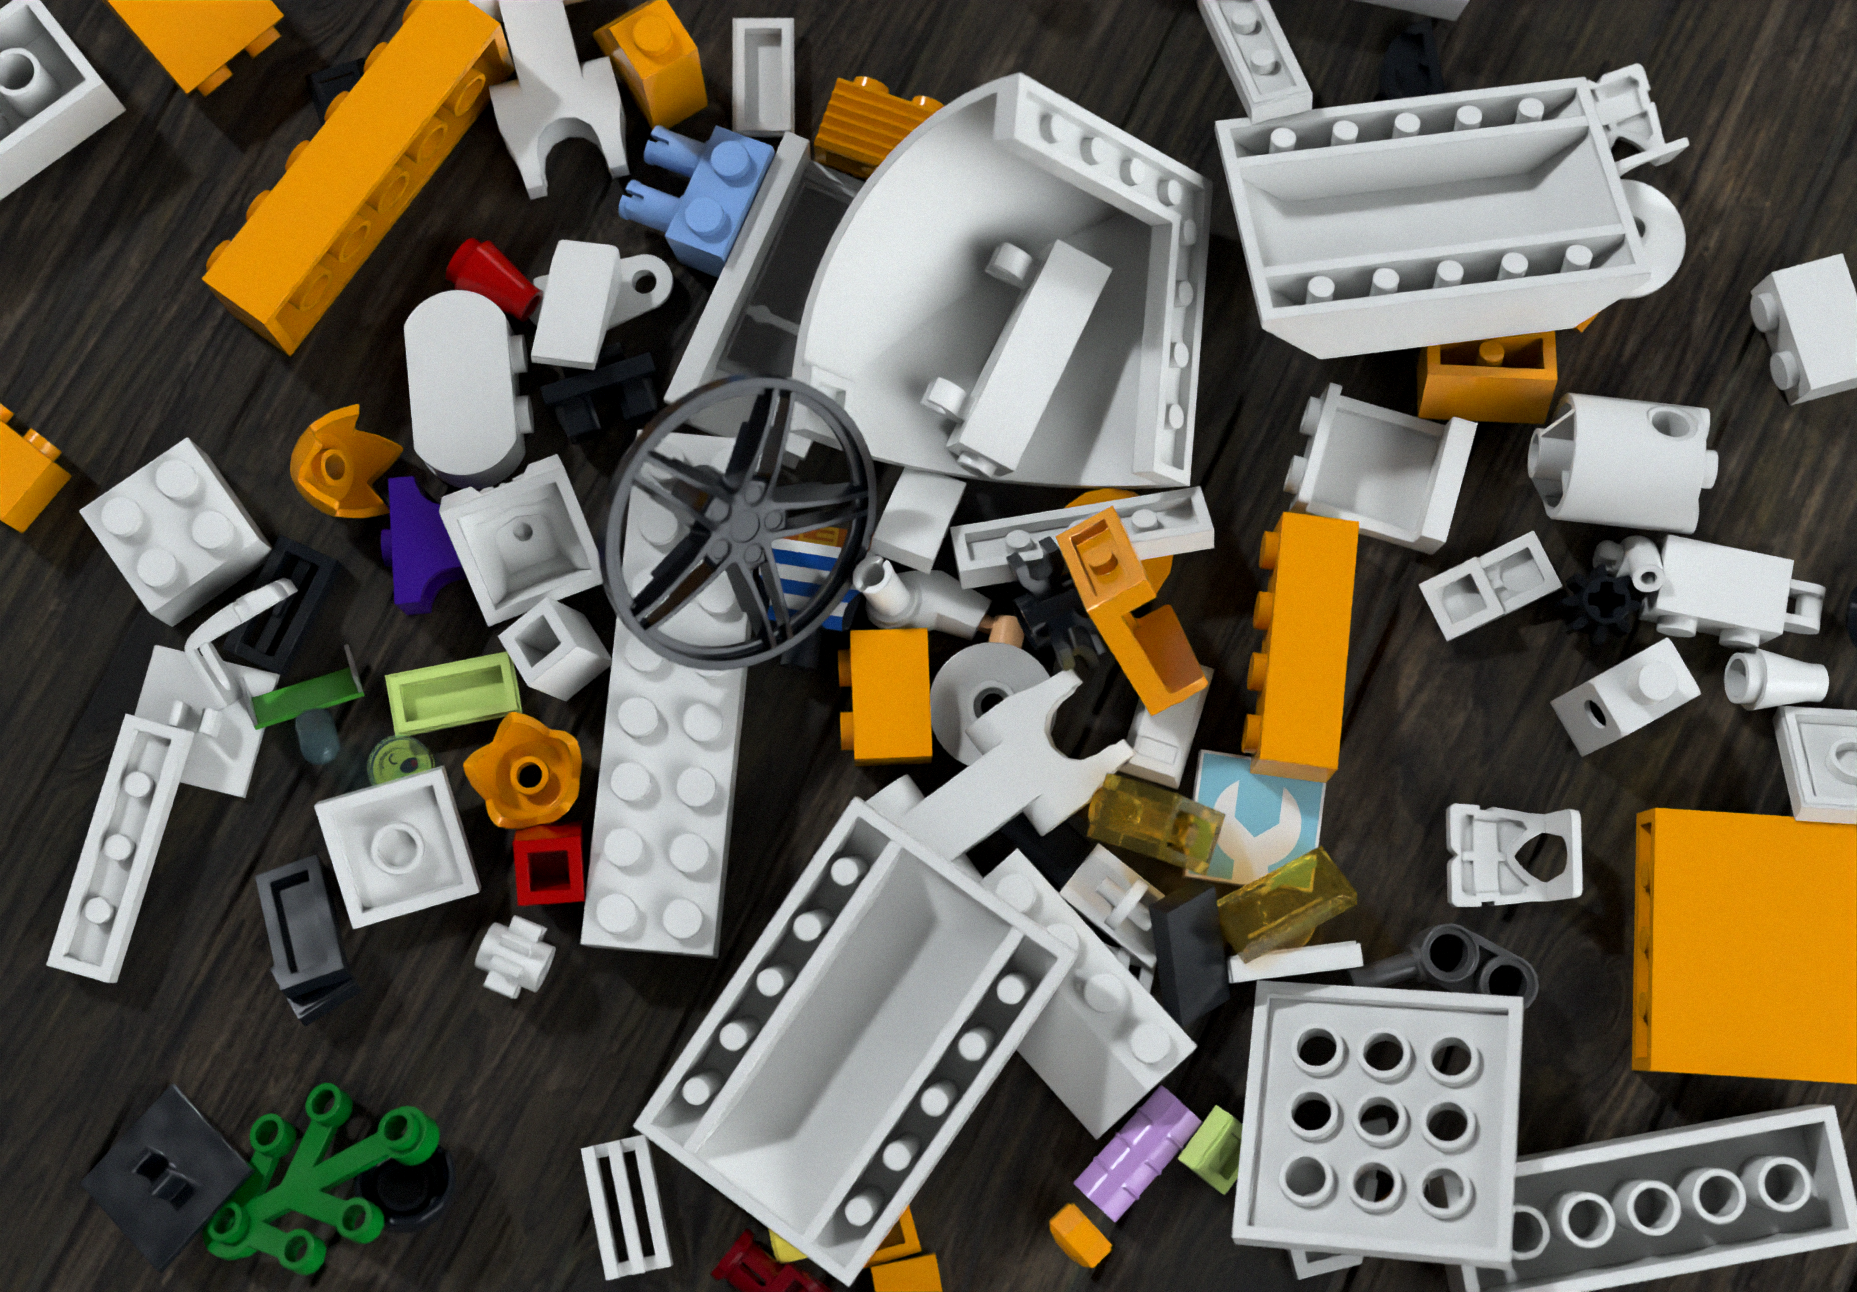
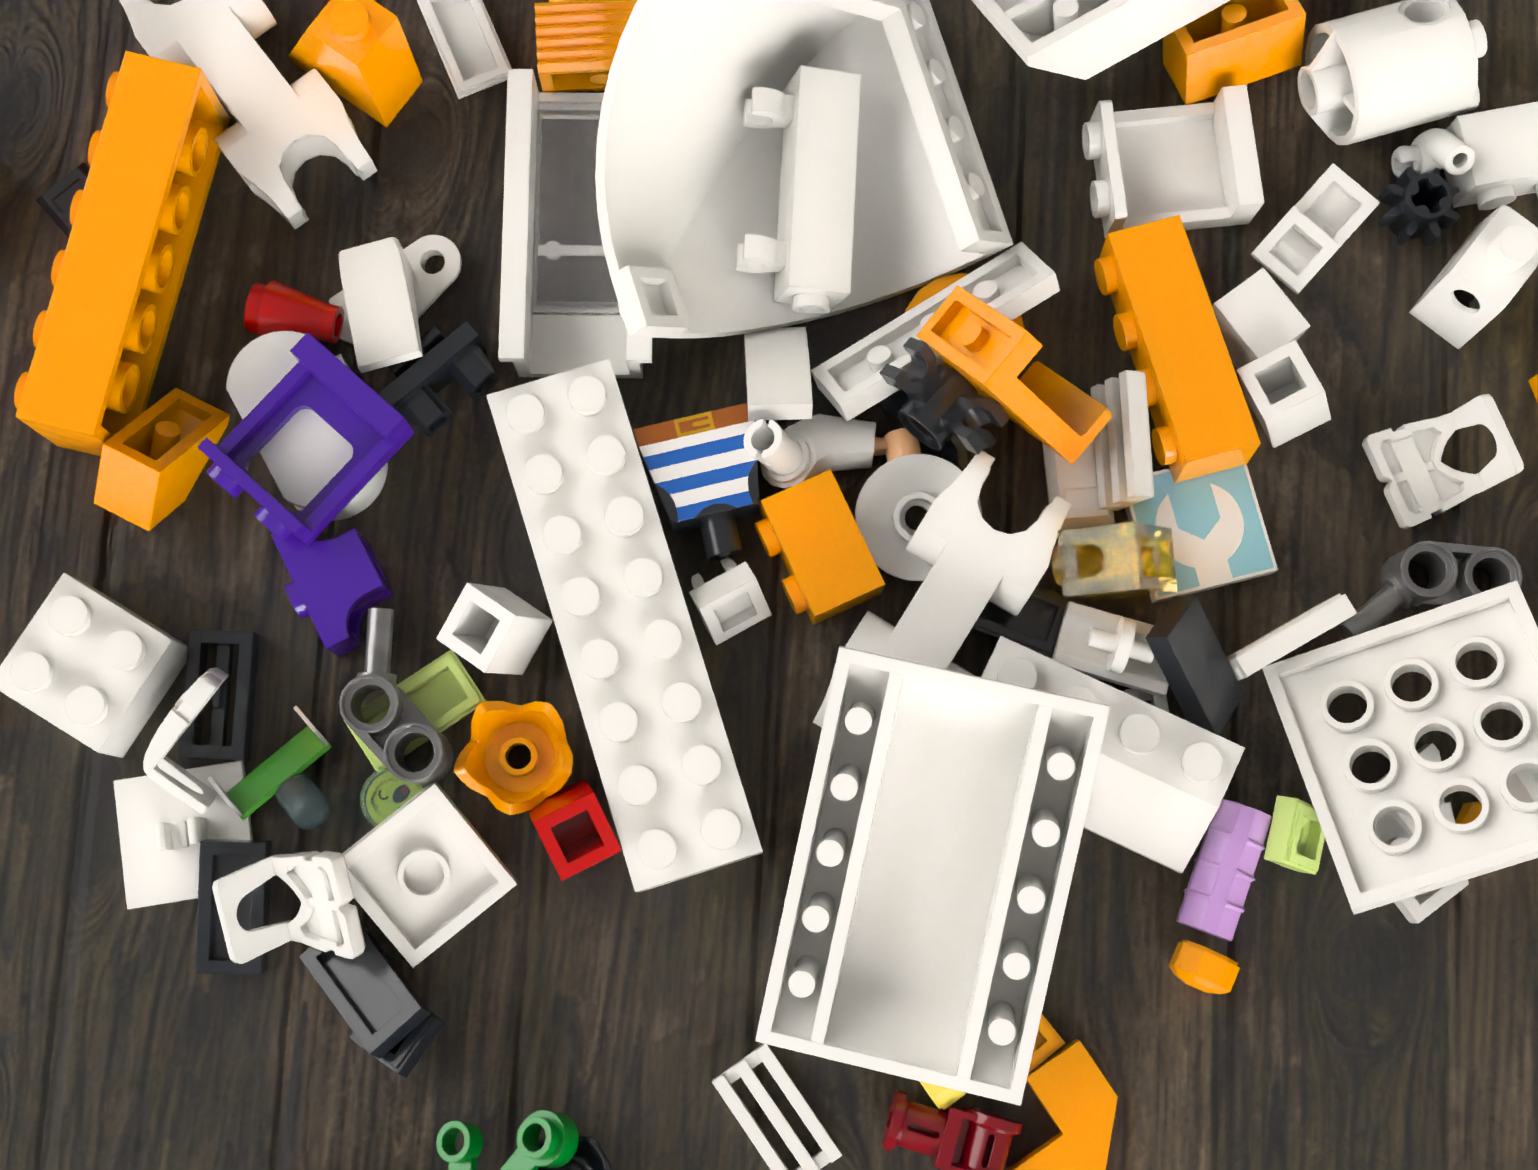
camera: 20 degrees left, 0 degrees up
white plate [46,714,195,983] -> none
light orange piece [290,404,403,518] -> none
white brick [439,454,603,627] -> none
white gear [475,915,556,999] -> none
black wheel [598,373,877,671] -> none
light blue brick [618,125,776,278] -> none
clear yellow tile [1217,846,1357,964] -> none
none -> light orange slope [94,388,230,531]
none -> black tile [195,839,272,975]
none -> dark purple window [198,332,415,546]
none -> white piece [212,851,366,964]
none -> flat silver beam [339,608,453,786]
none -> white tile [689,558,772,645]
none -> white tile [1091,370,1154,511]
none -> white brick [1212,268,1310,369]
none -> white brick [1236,340,1331,448]

